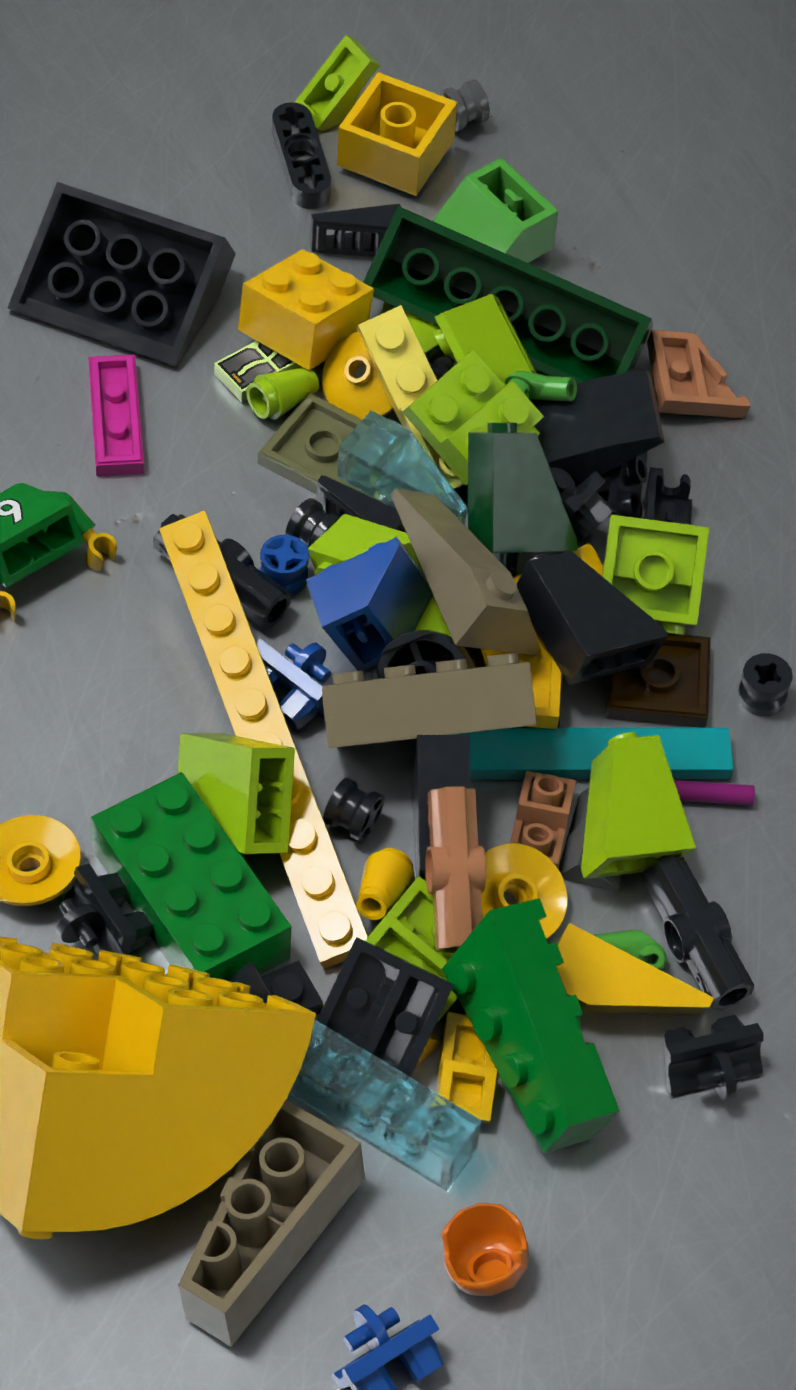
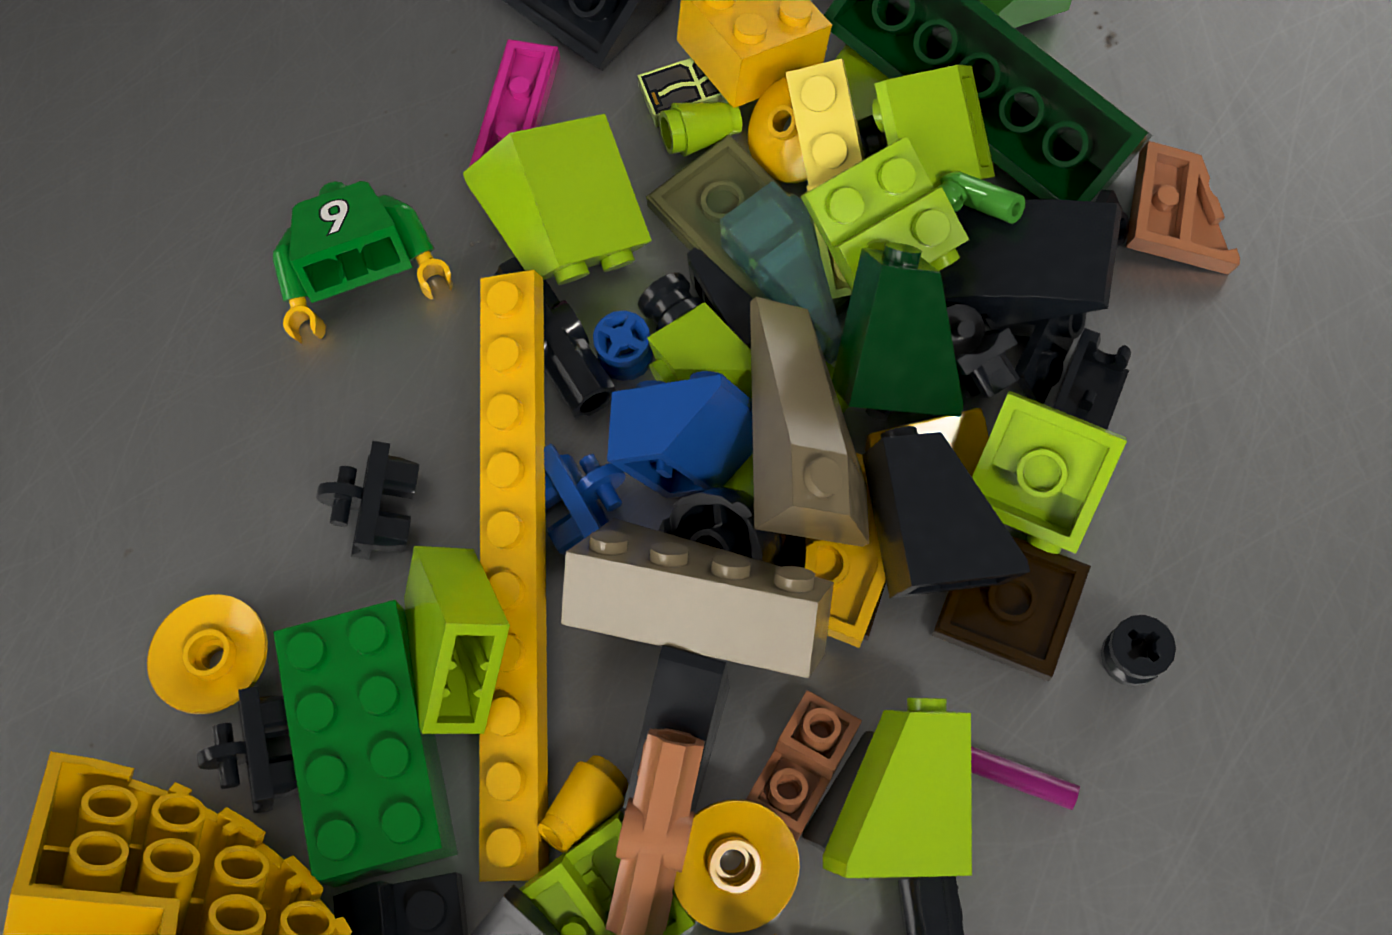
camera: 30 degrees right, 15 degrees up
black wheel [323,778,385,842] -> none
teal tile [451,728,734,780] -> none
none -> black hips [316,441,420,560]
none -> lime slope [463,114,652,285]

